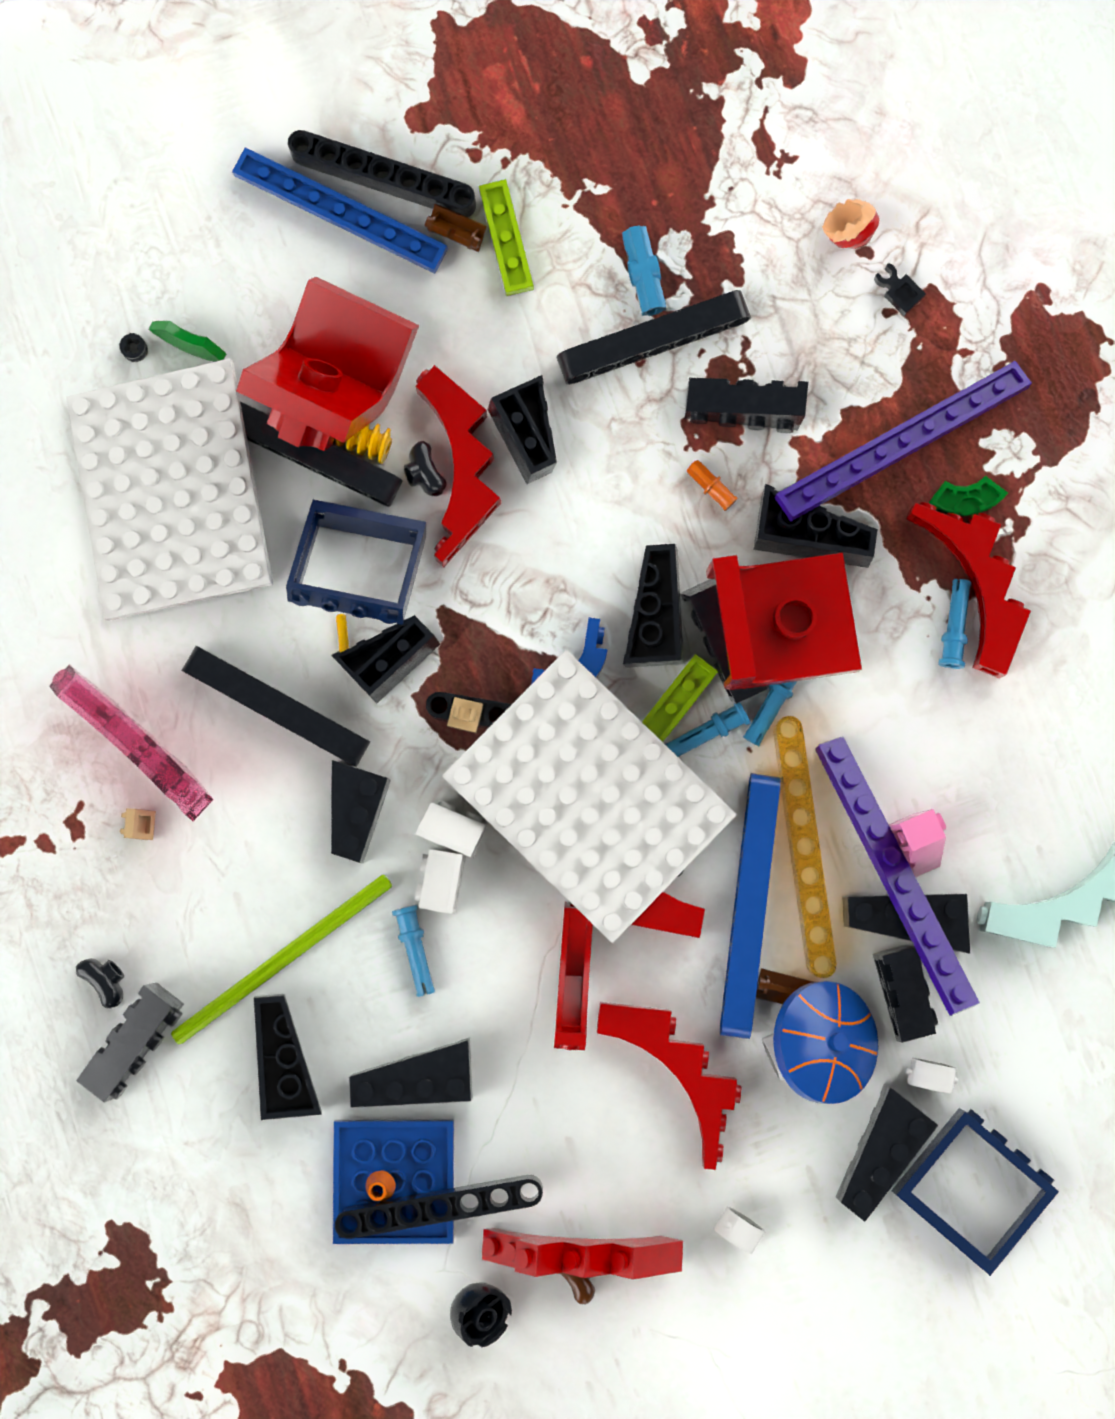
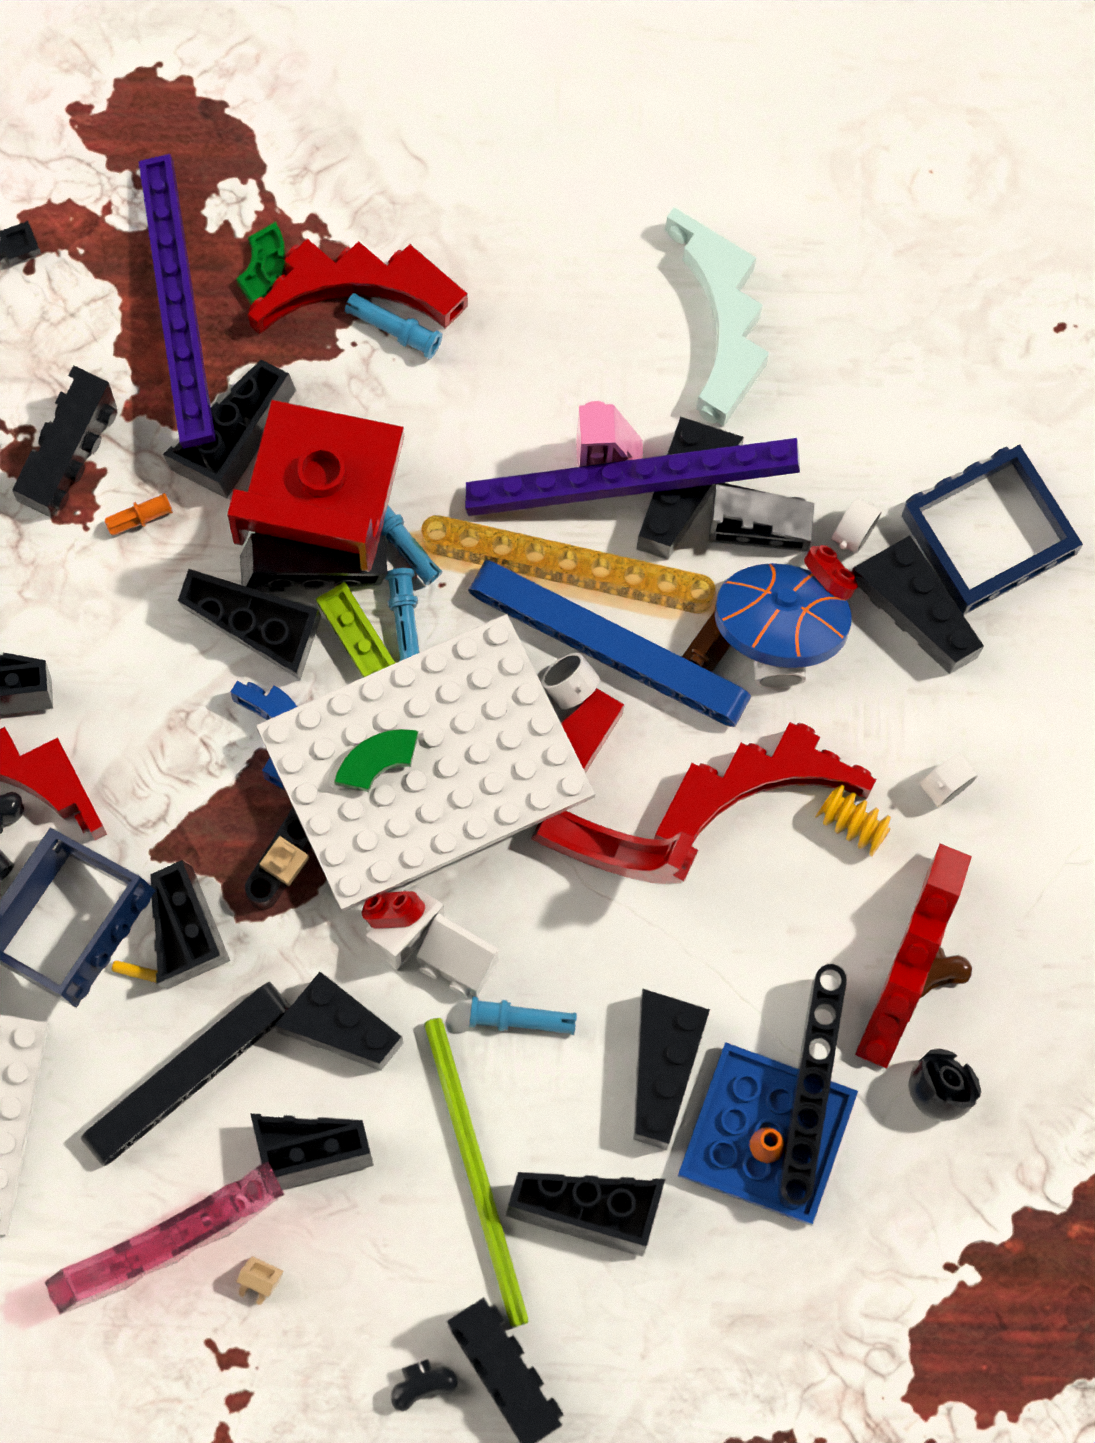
camera: 75 degrees left, 10 degrees down
none -> black wedge [250,1113,374,1192]
none -> green tile [334,729,419,792]
none -> red plate [362,891,425,929]
none -> white piece [541,653,600,709]
none -> red plate [804,545,858,600]
none -> yellow piece [815,784,891,856]

